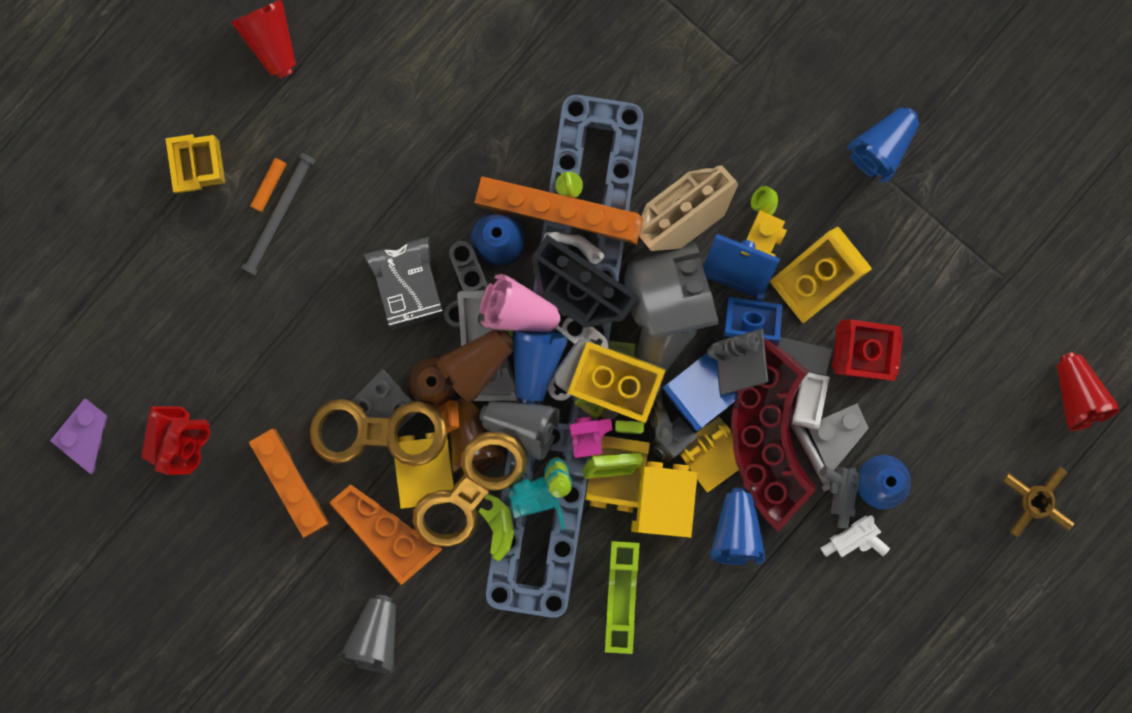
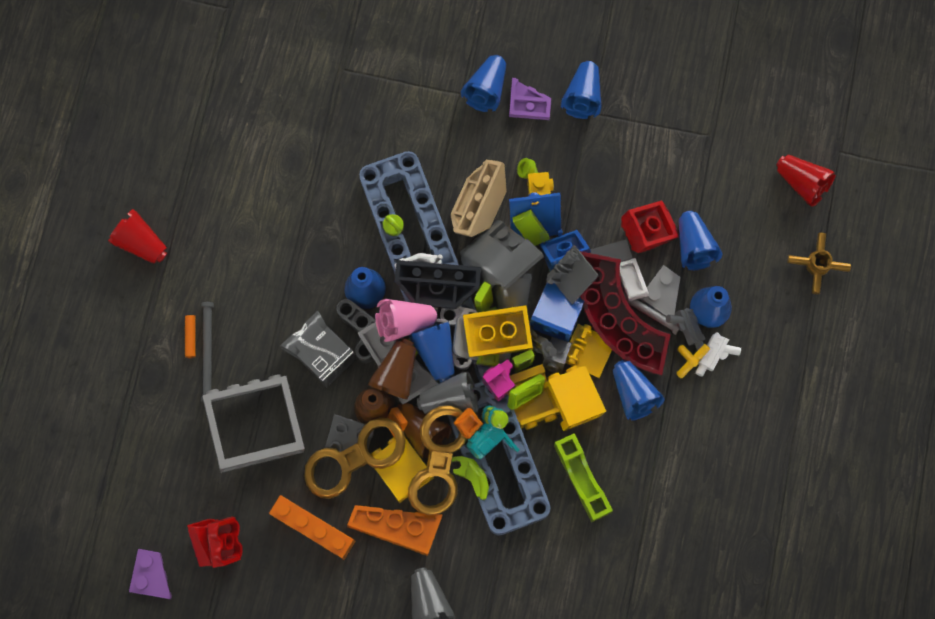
camera: 30 degrees left, 10 degrees down
yellow plate [165,134,225,193] -> none
orange arch [474,176,644,245] -> none
yellow slope [770,227,872,323] -> none
none -> light grey window [203,375,305,473]
none -> orange tile [454,408,483,439]
none -> blue cone [461,55,506,112]
none -> lime tile [474,282,493,313]
none -> medium lavender wing [509,78,551,120]
none -> lime tile [512,209,550,246]
none -> yellow piece [676,344,710,378]
none -> blue cone [679,211,723,270]

